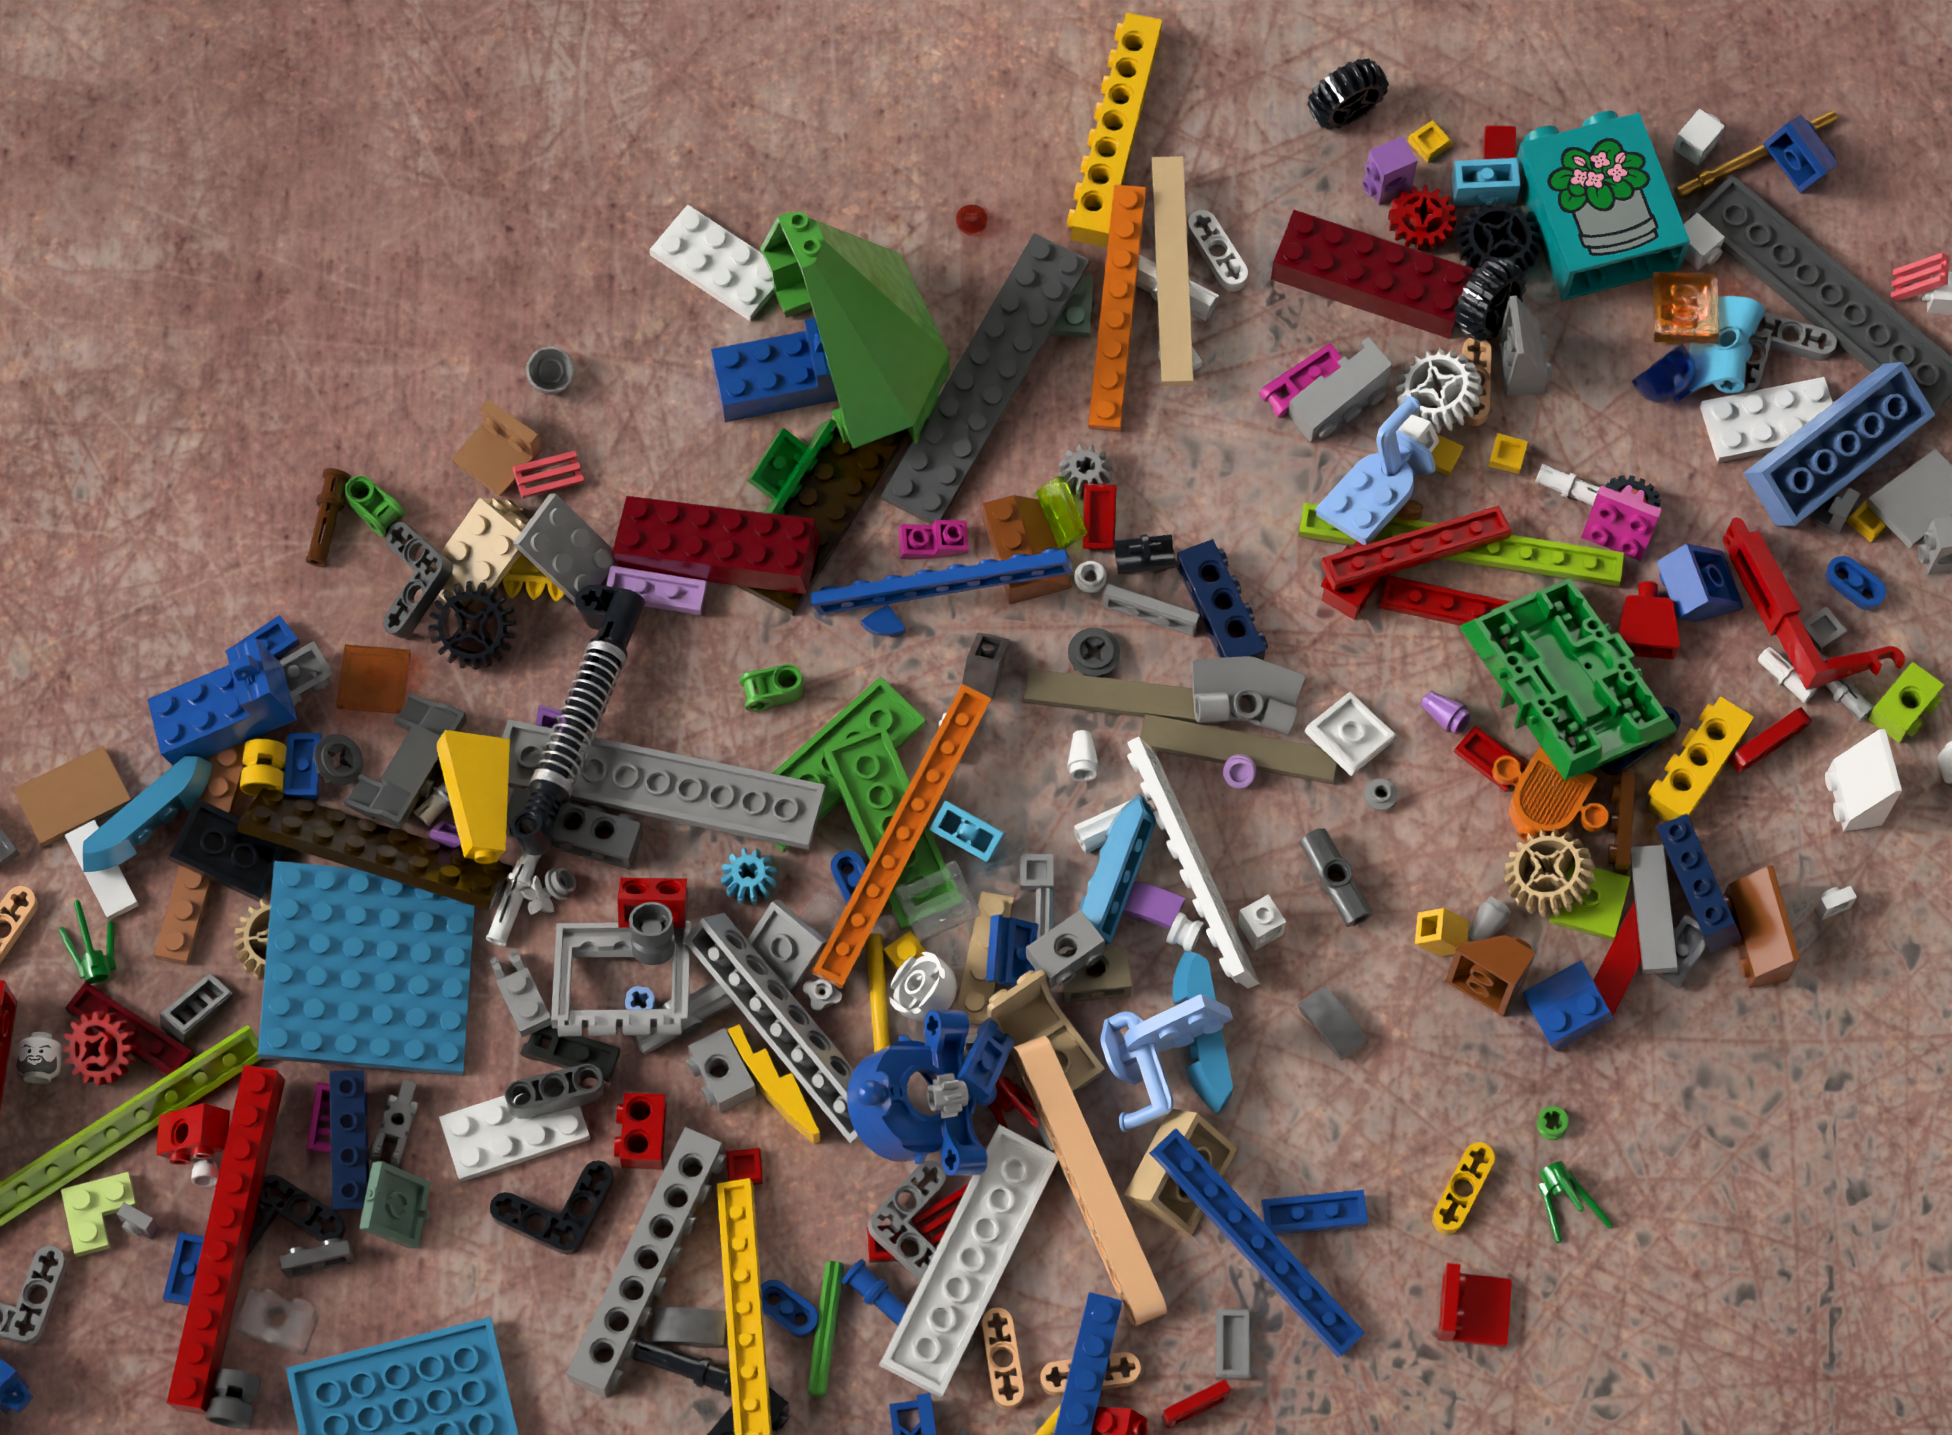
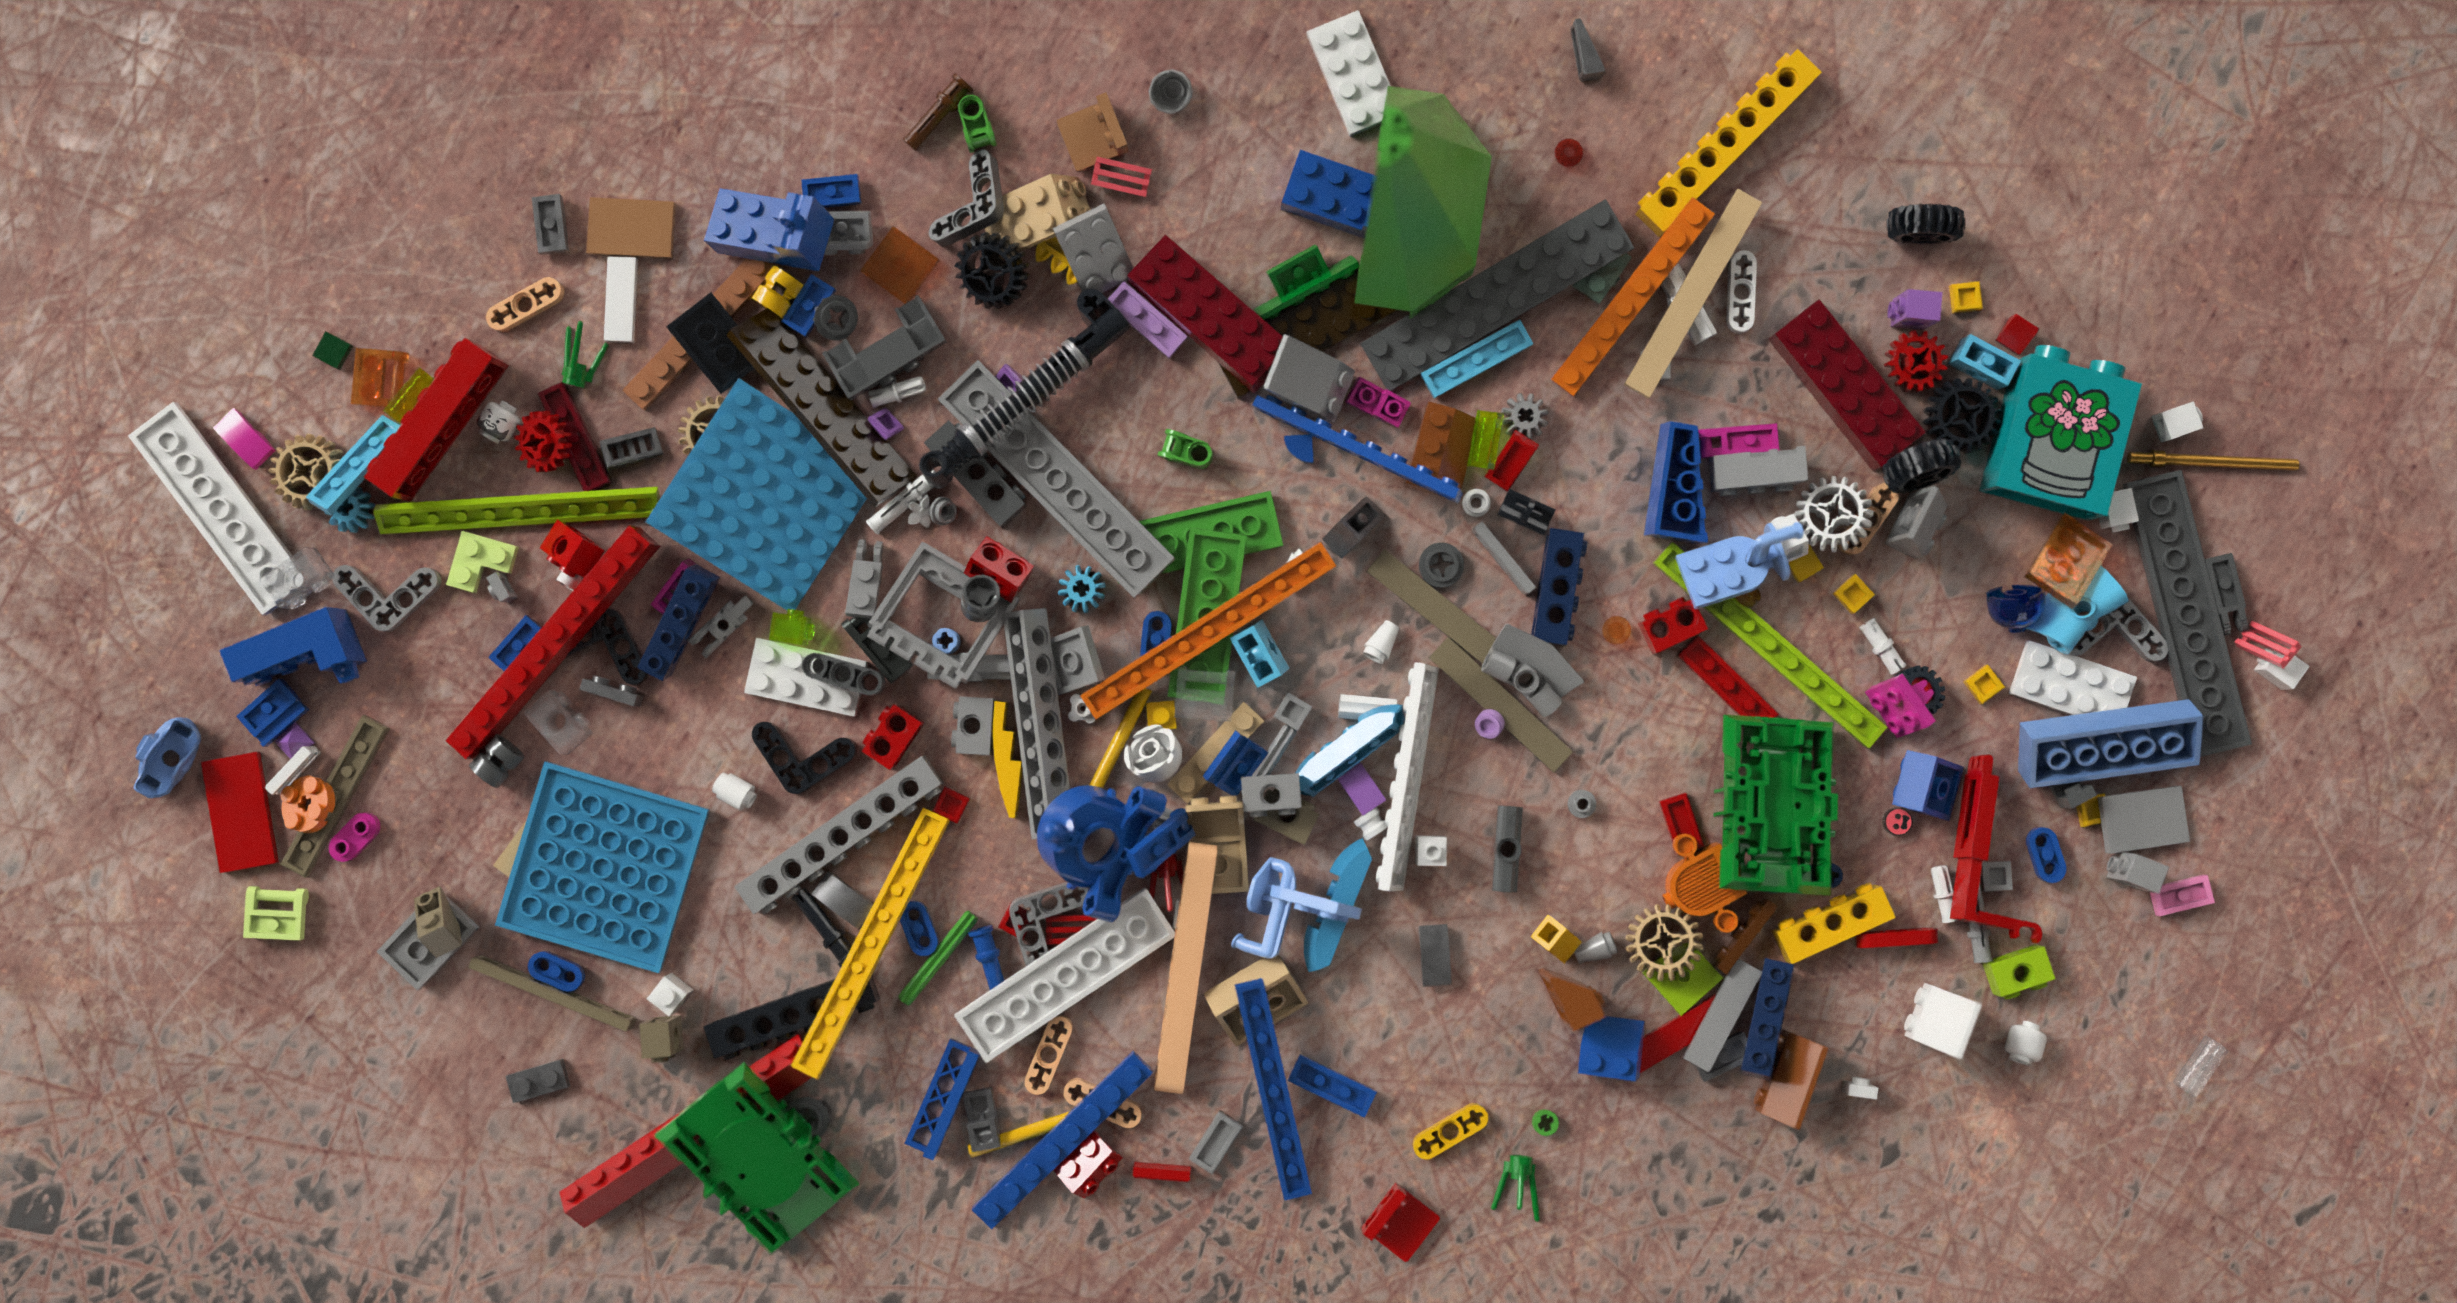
camera: 35 degrees right, 20 degrees up
dark azure brick [82,756,212,872] -> none
sand green plate [359,1161,431,1249] -> none
yellow slope [437,730,510,864] -> none
light grey gear [927,1073,969,1118] -> none
white tile [1304,692,1397,776] -> none
red tile [1321,505,1512,590] -> none
medium lavender cone [1421,690,1471,734] -> none
red torso [1617,581,1680,660] -> none
blue slope [1763,115,1838,193] -> none
none -> white brick [712,772,757,811]
none -> clear neon green brick [769,609,814,646]
none -> light grey slope [1263,335,1355,423]
none -> medium azure plate [1420,319,1533,399]
none -> flat silver slope [1570,18,1606,82]
none -> clear orange tile [1602,616,1631,645]
none -> blue wedge [1644,421,1708,544]
none -> tile [1882,807,1913,836]
none -> yellow tile [1963,665,2005,704]
none -> dark grey hinge [2205,553,2248,636]

